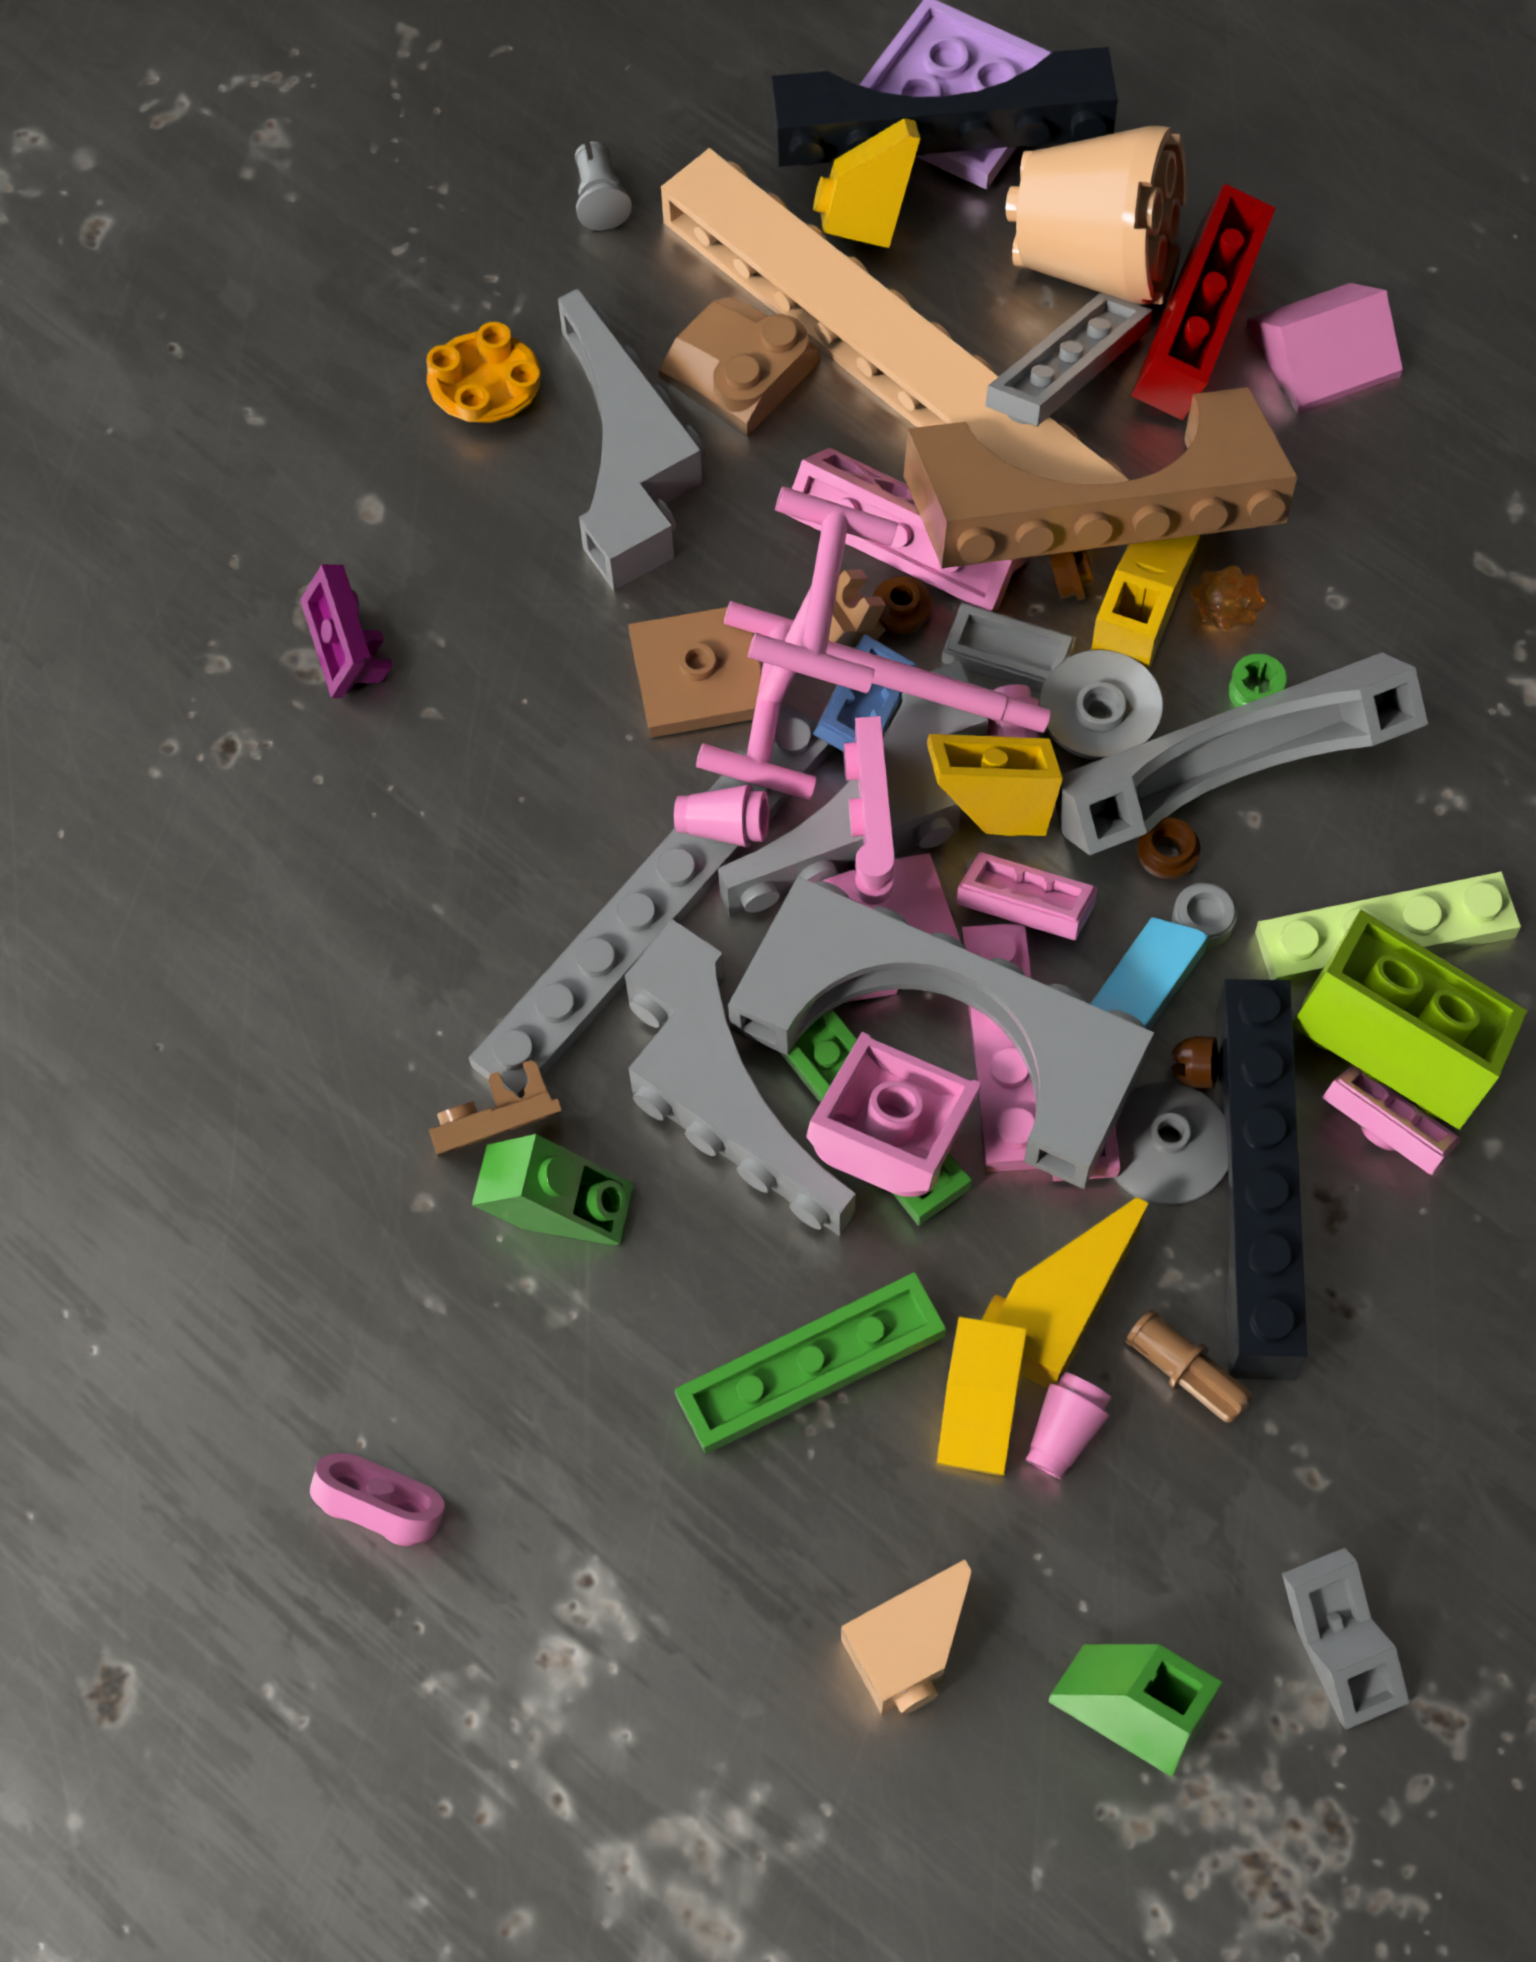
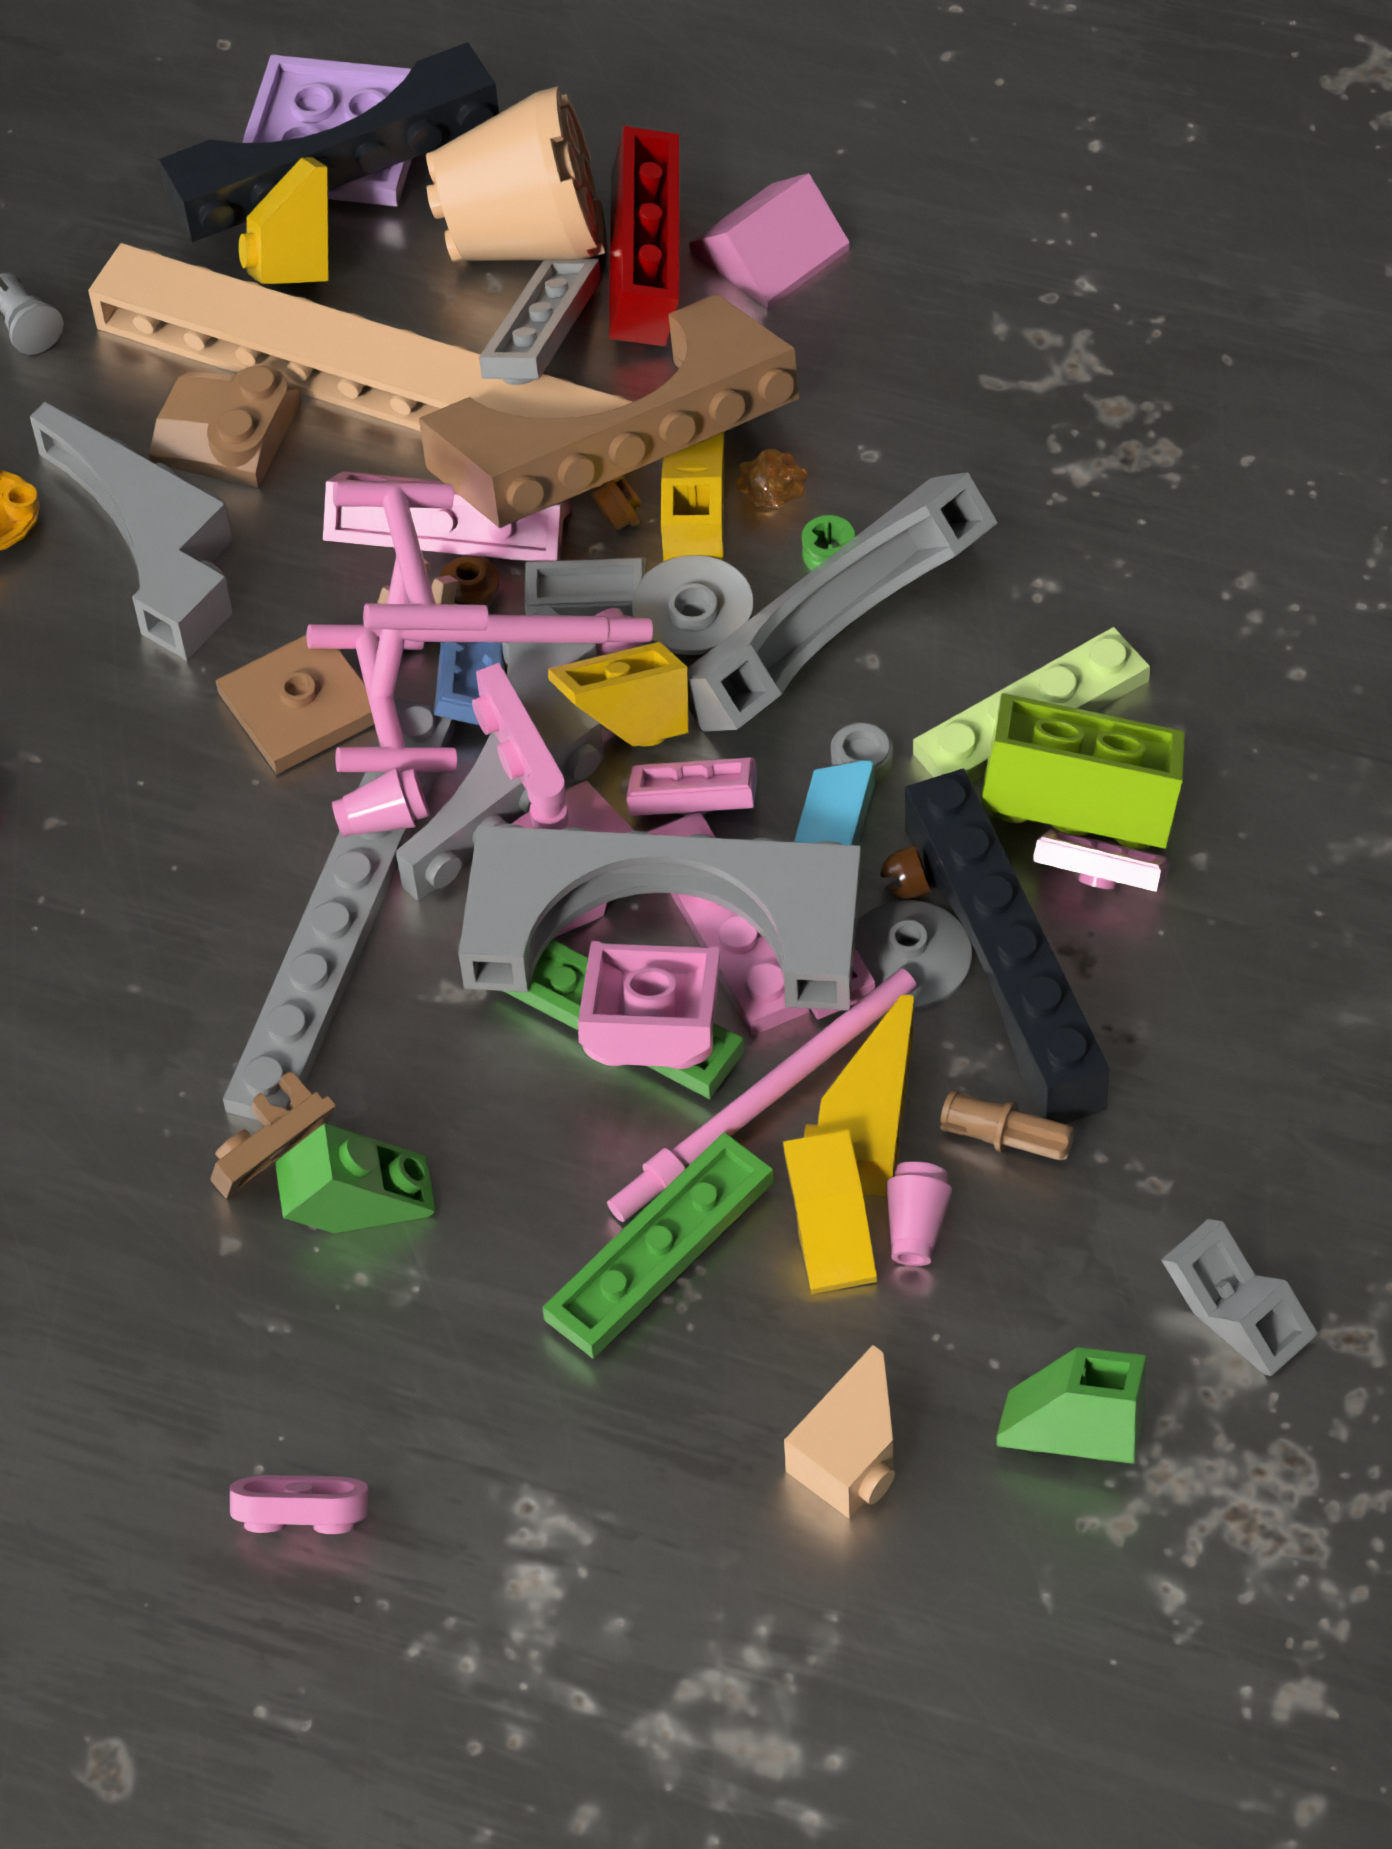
camera: 20 degrees left, 10 degrees down
light grey arch [625,919,856,1236] -> none
reddish brown plate [1137,818,1201,879] -> none
none -> bright pink bar [607,968,917,1222]

